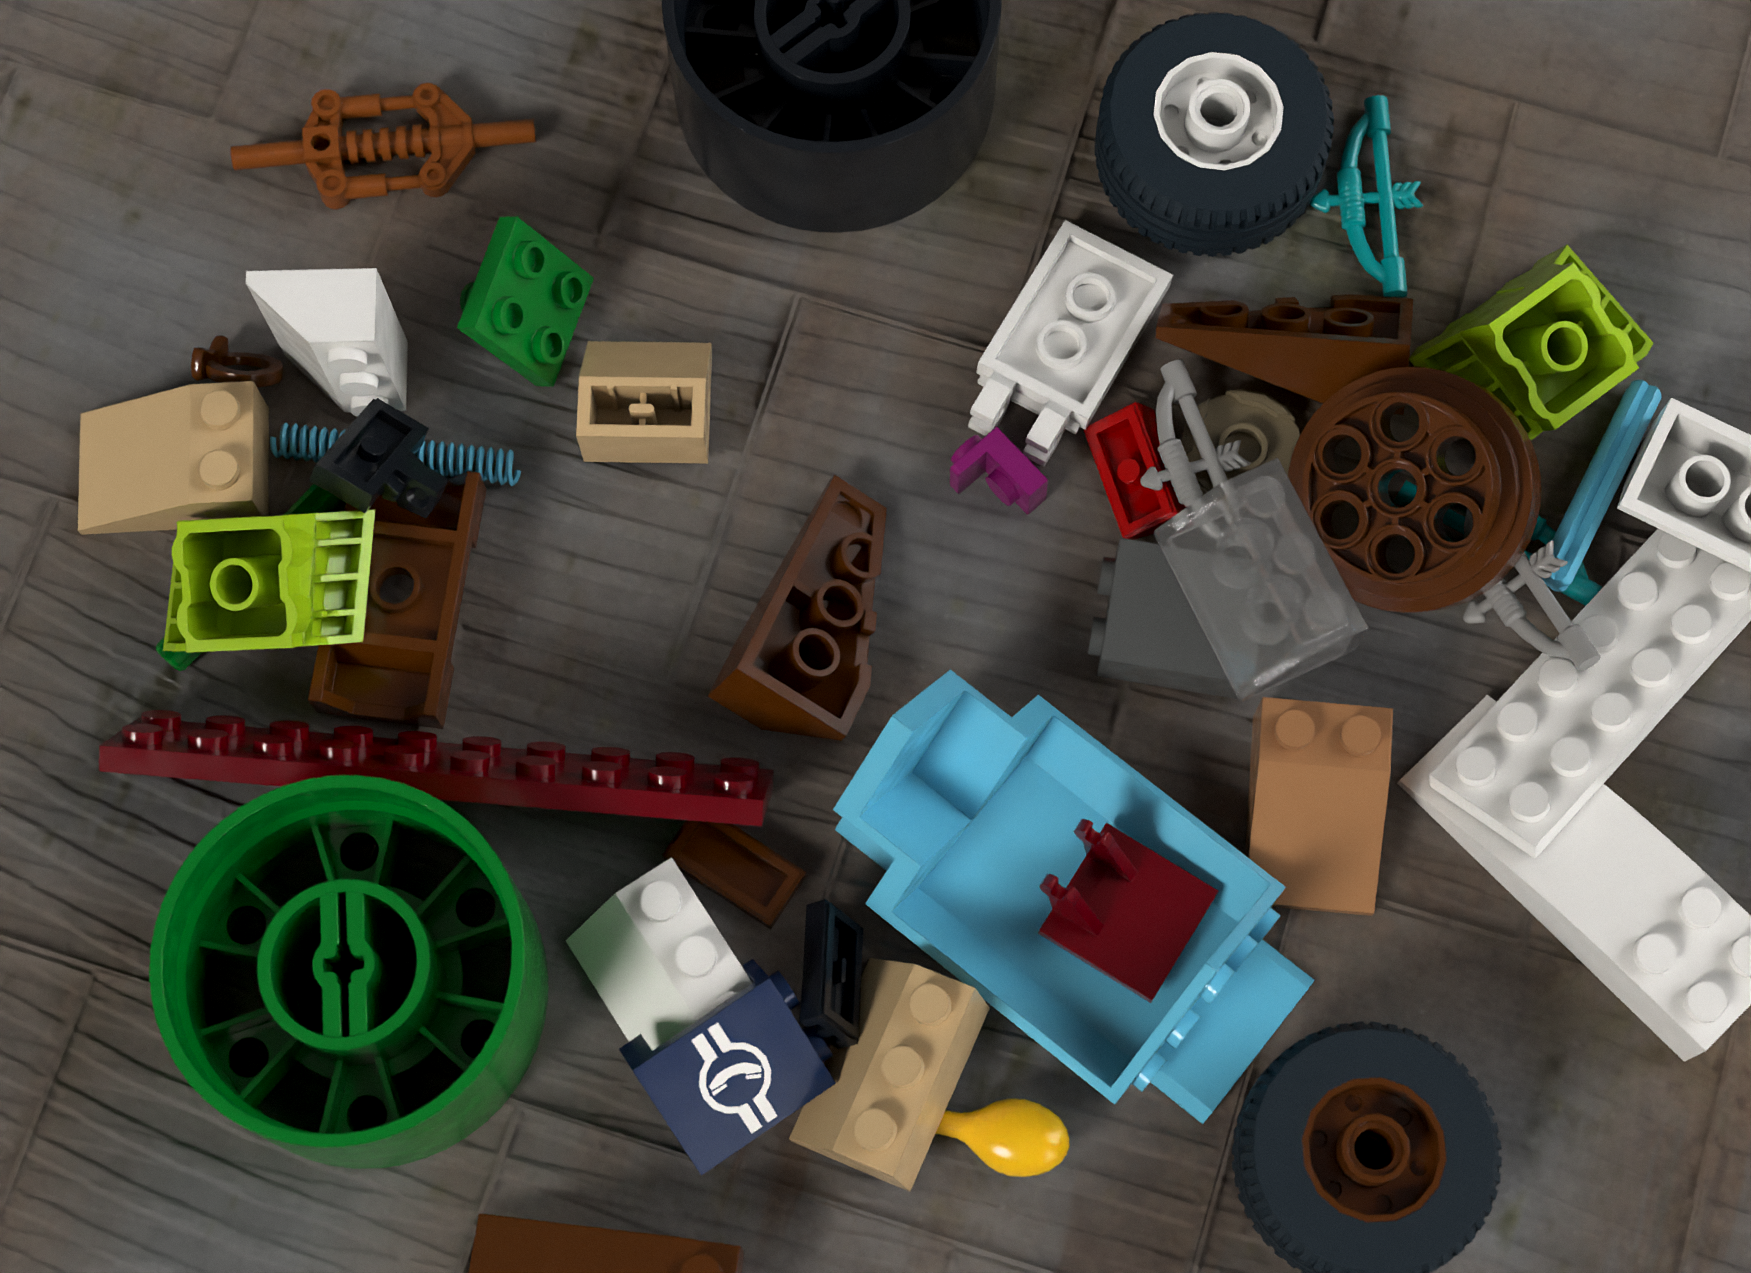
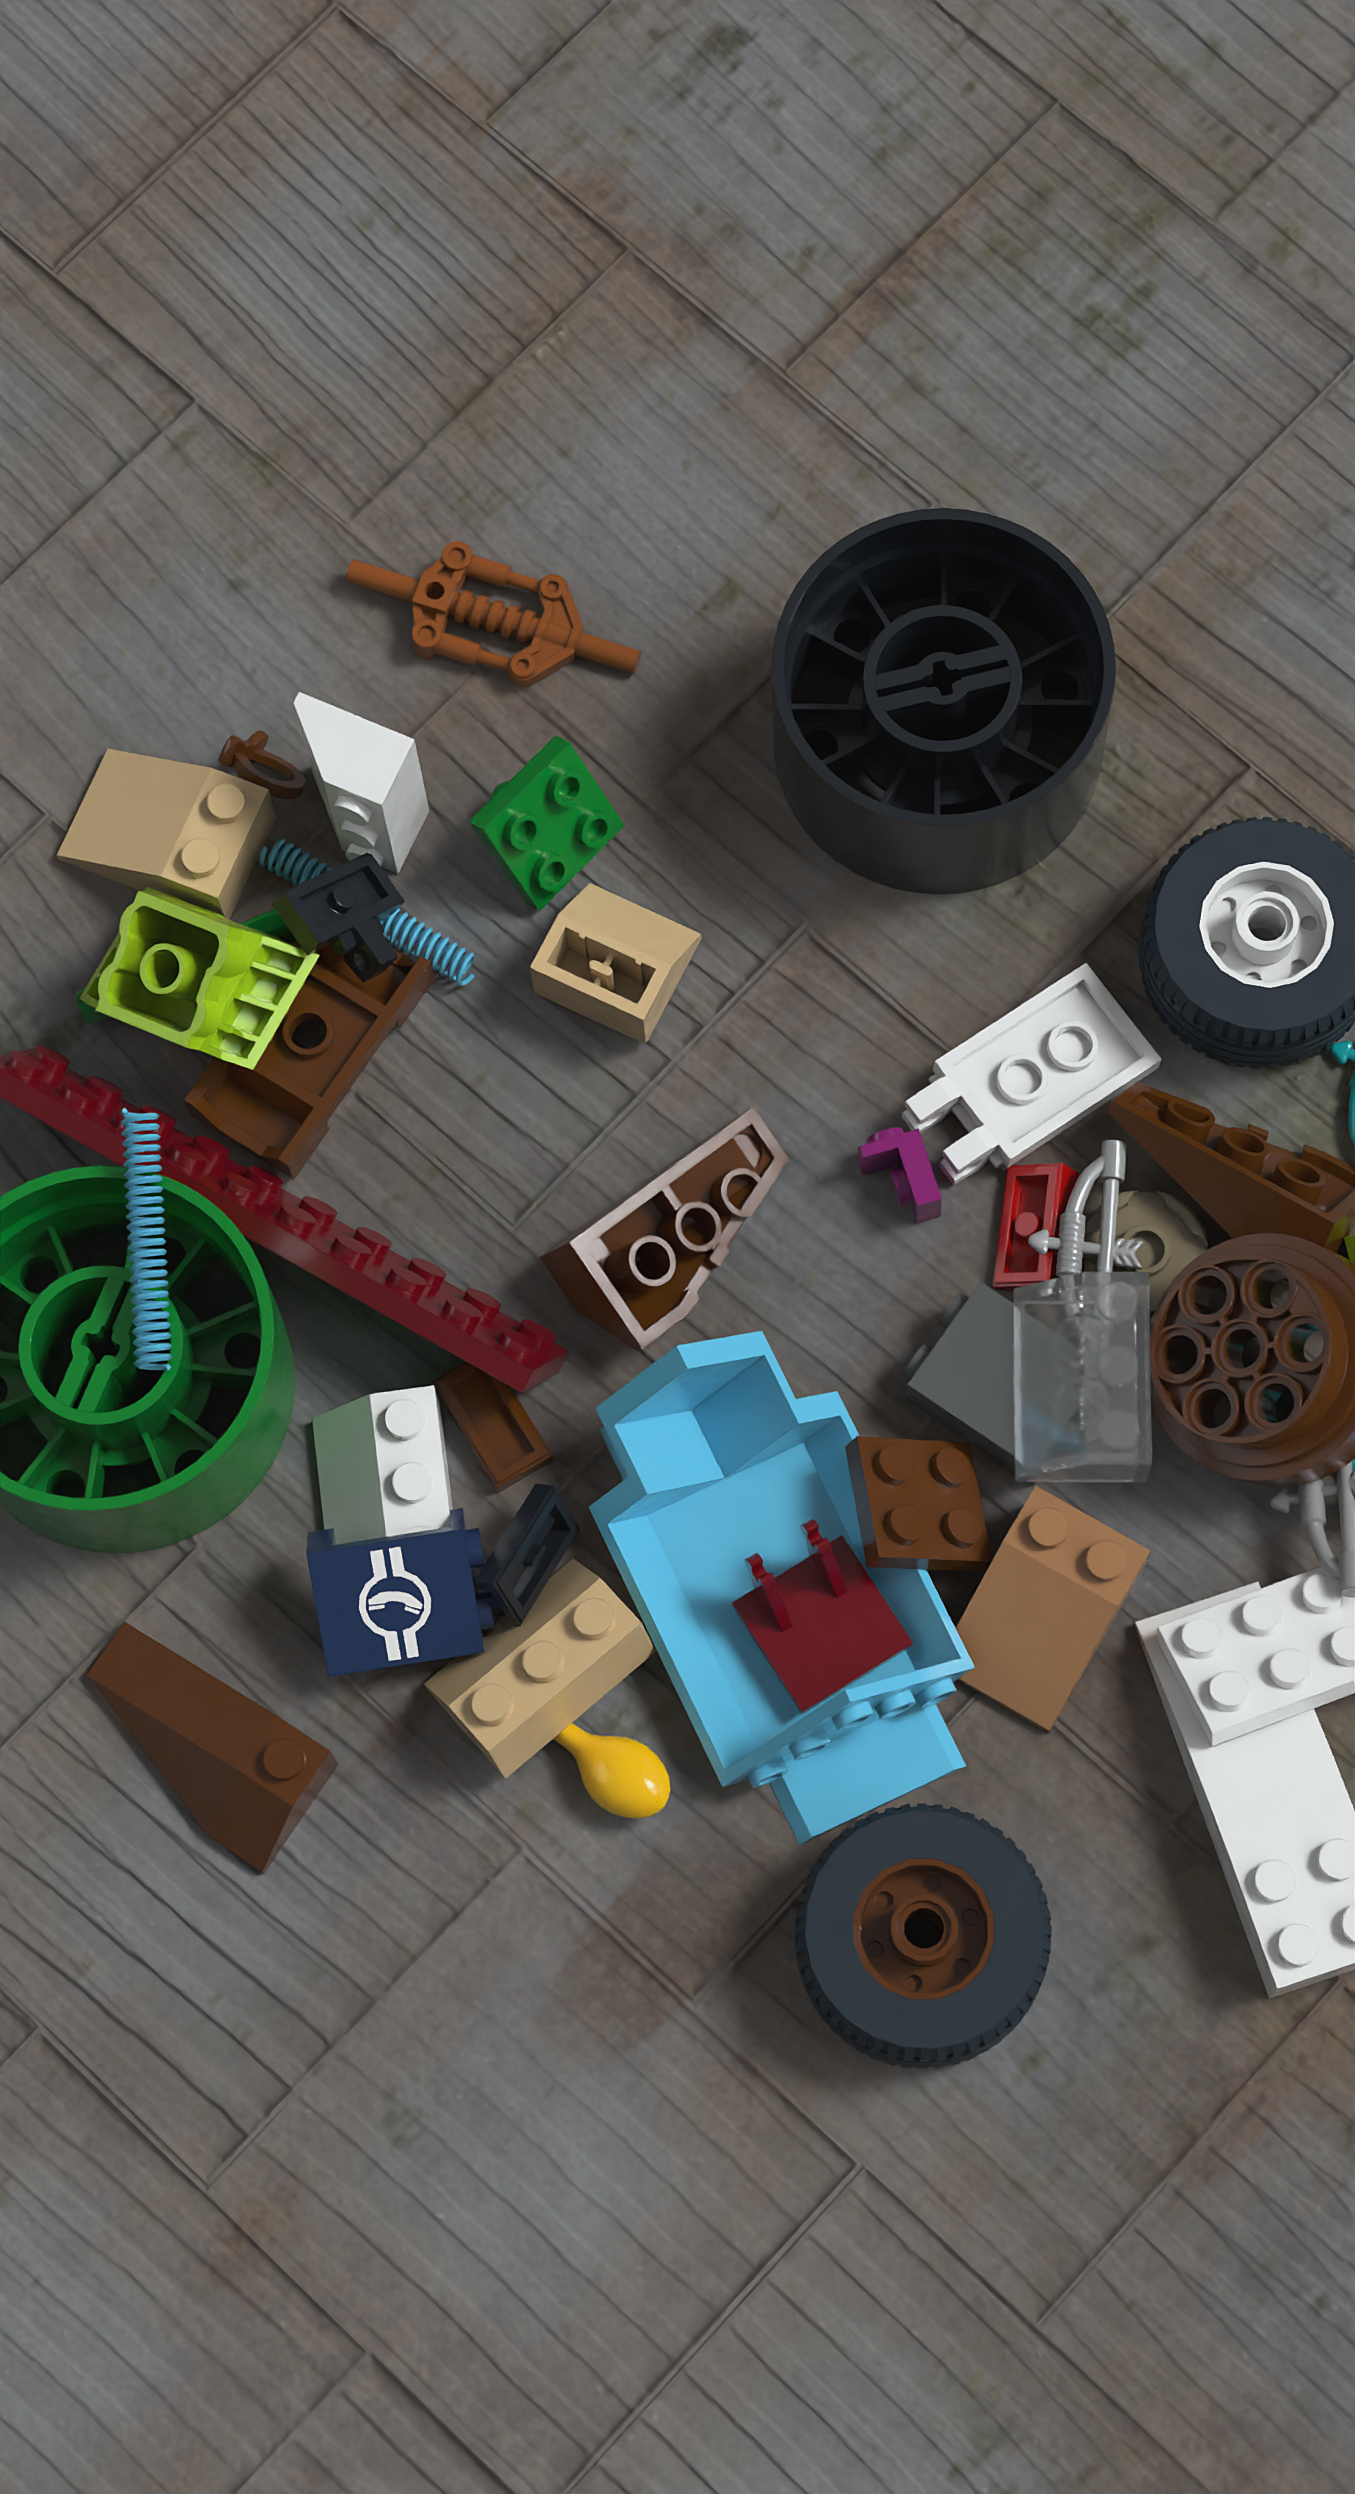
camera: 30 degrees right, 0 degrees up
none -> medium azure piece [120,1108,173,1370]
none -> reddish brown plate [845,1436,992,1572]

